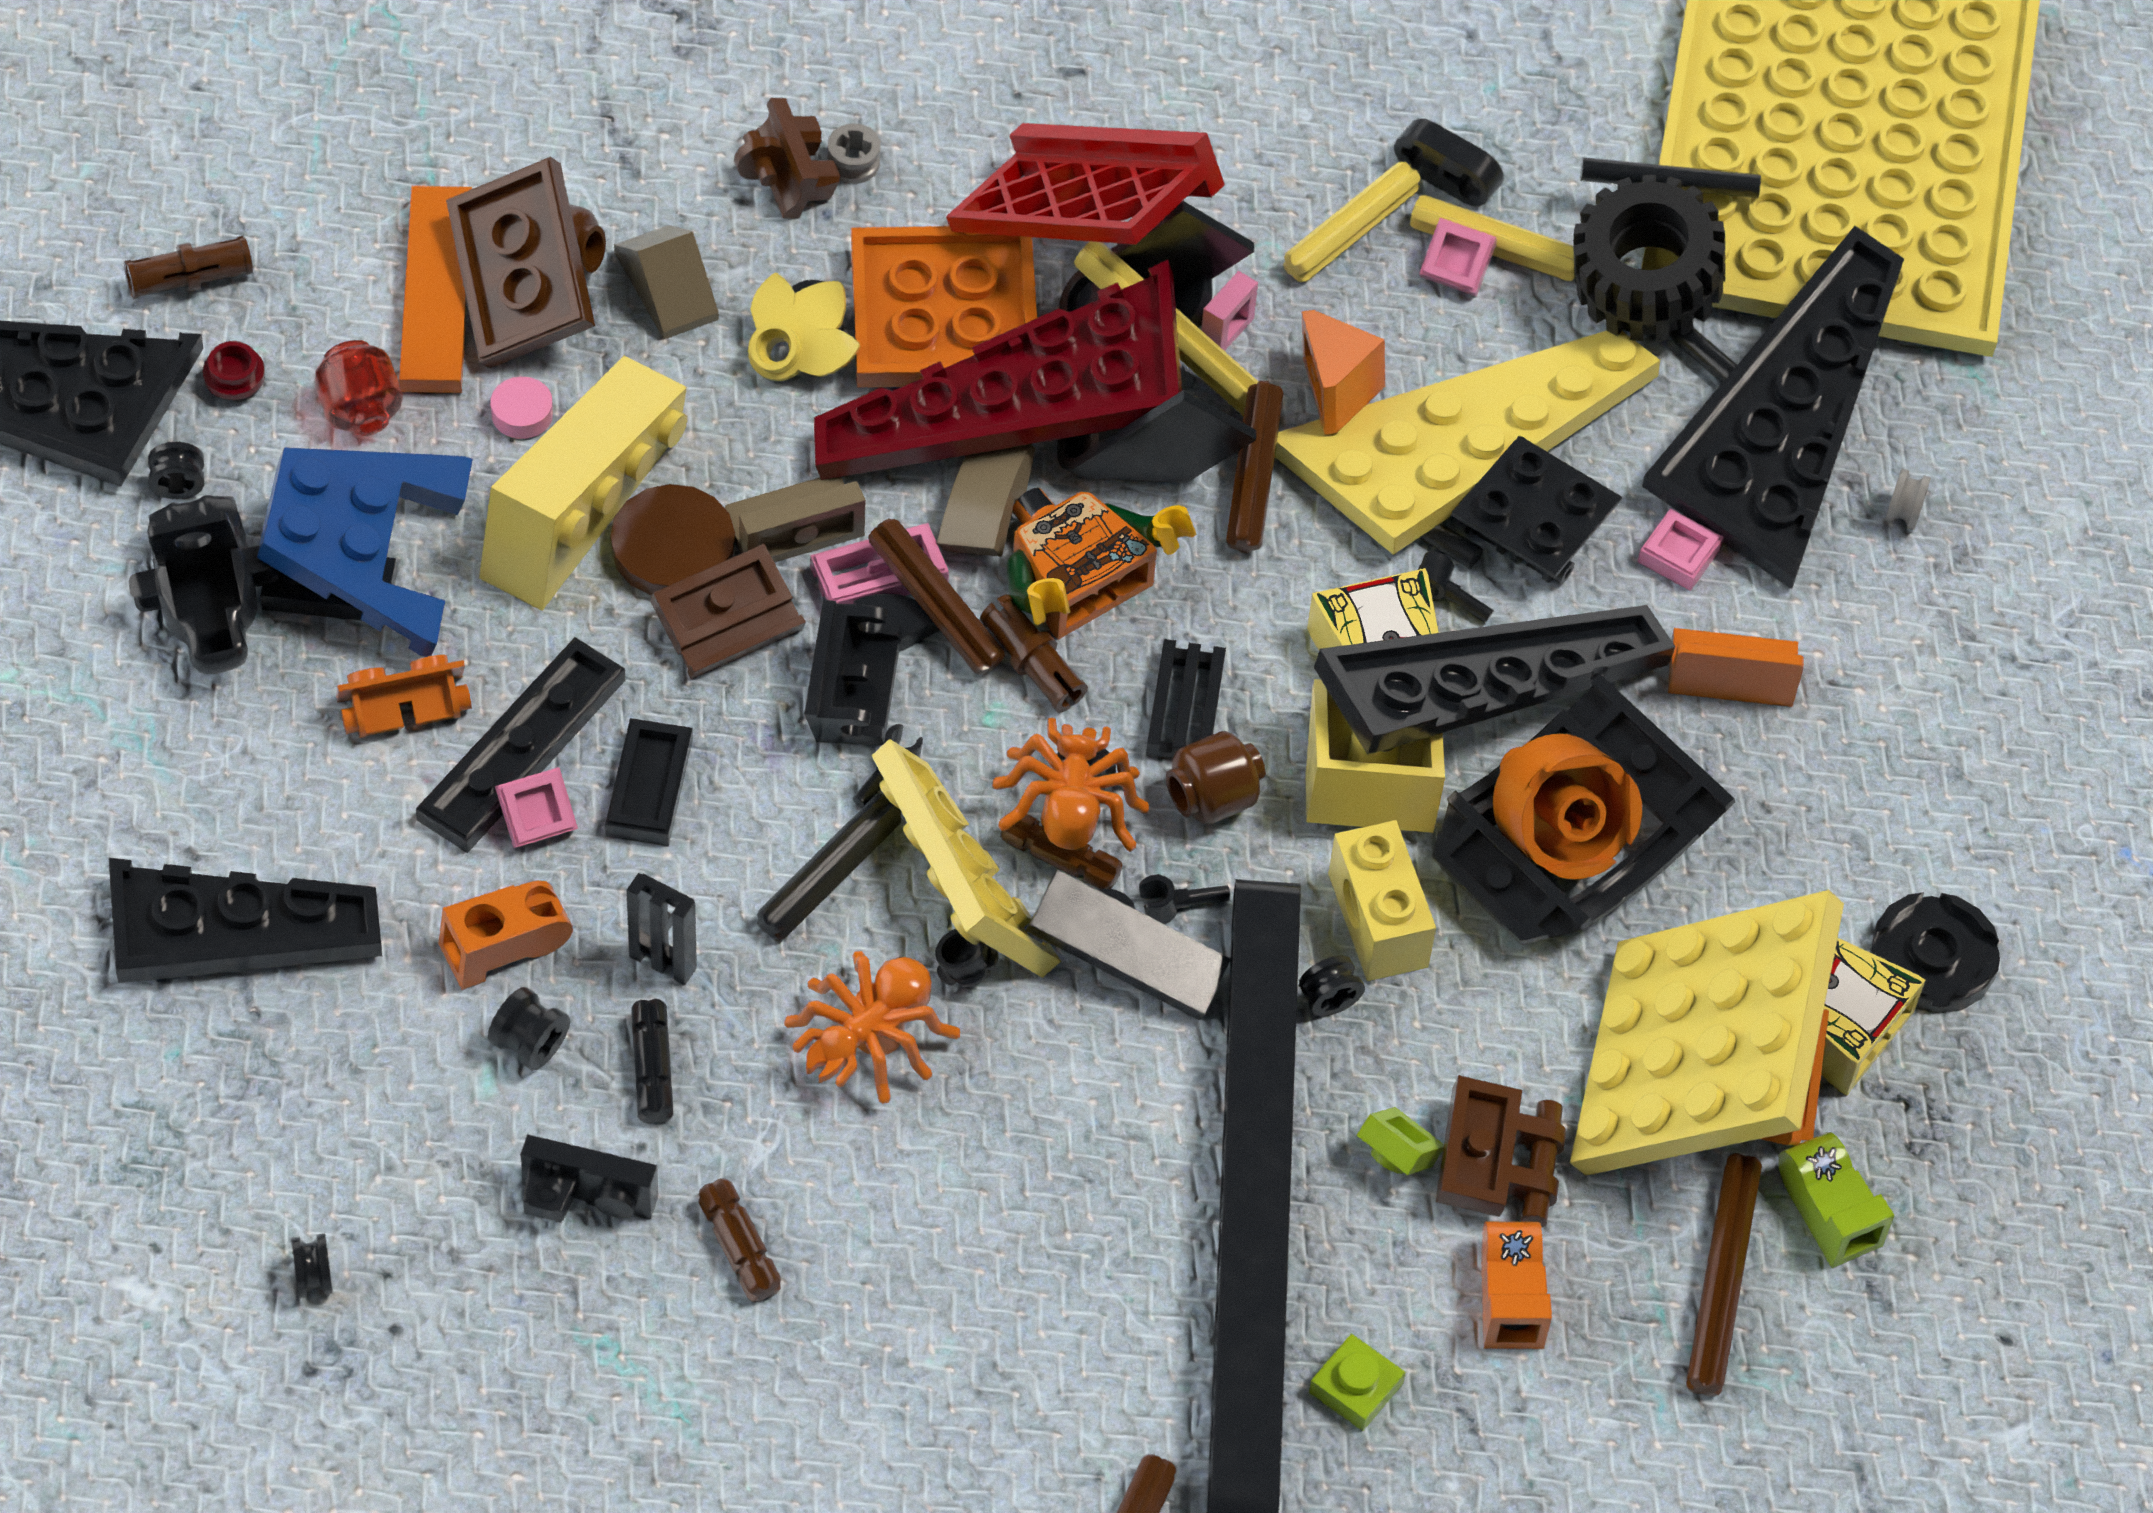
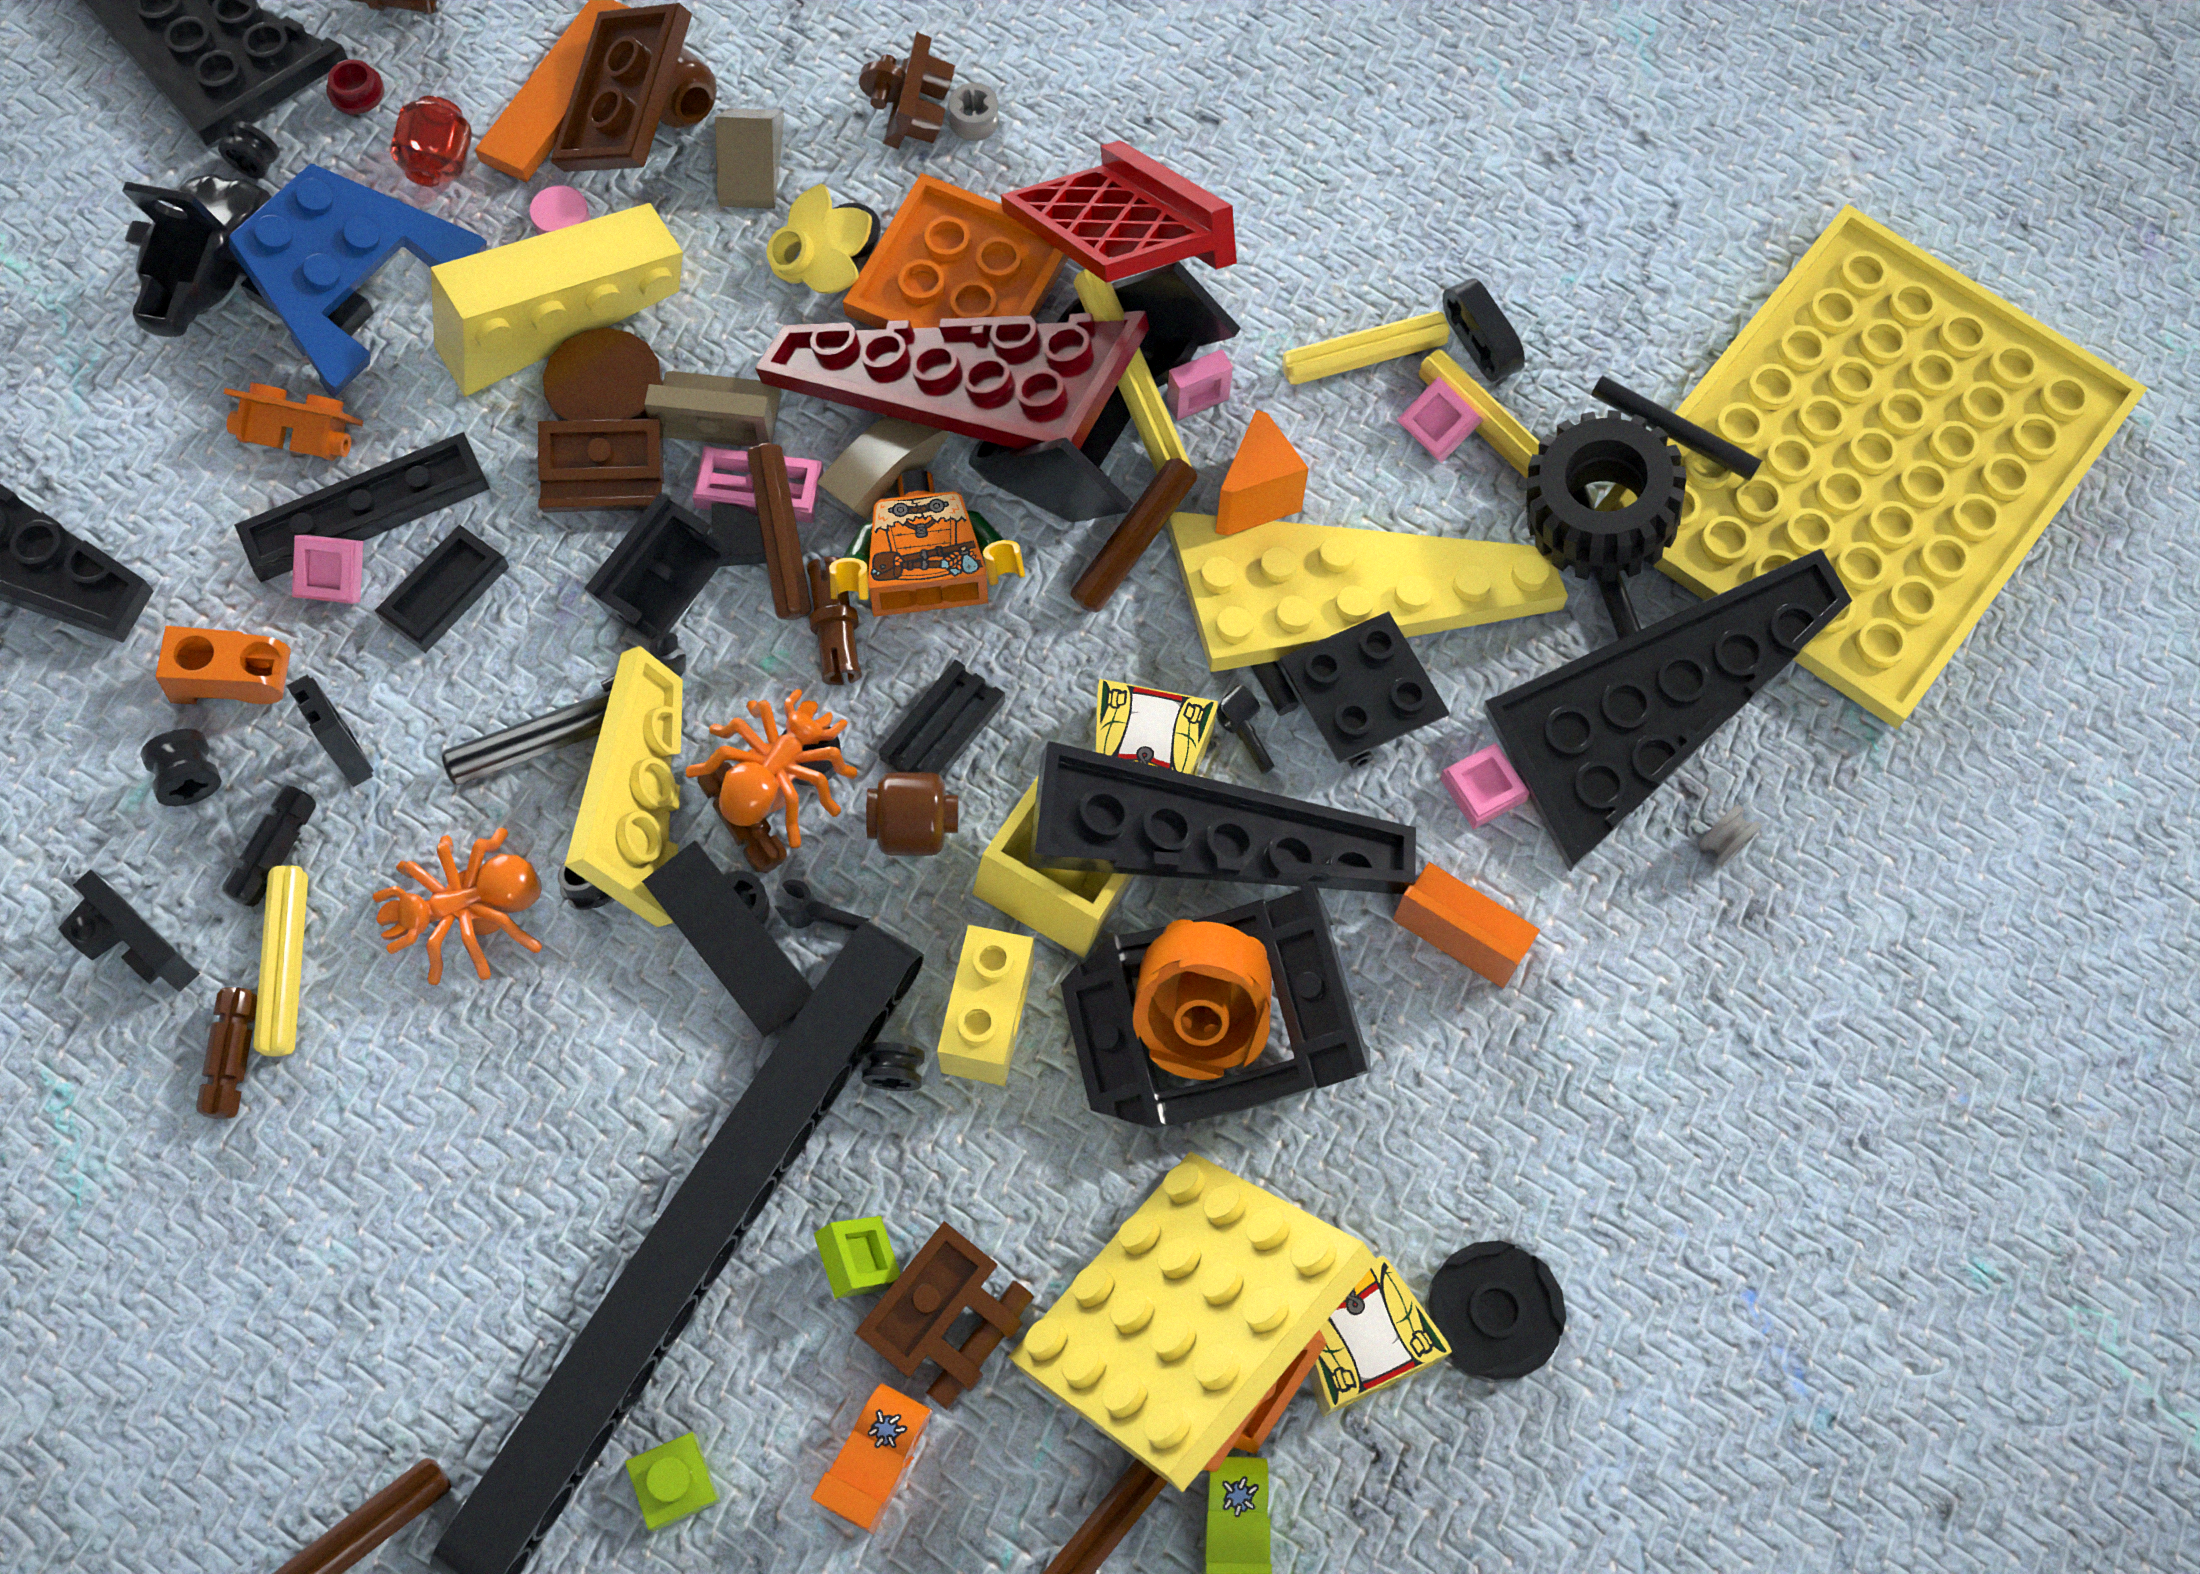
camera: 30 degrees right, 10 degrees up
none -> light yellow axle [253,865,308,1057]

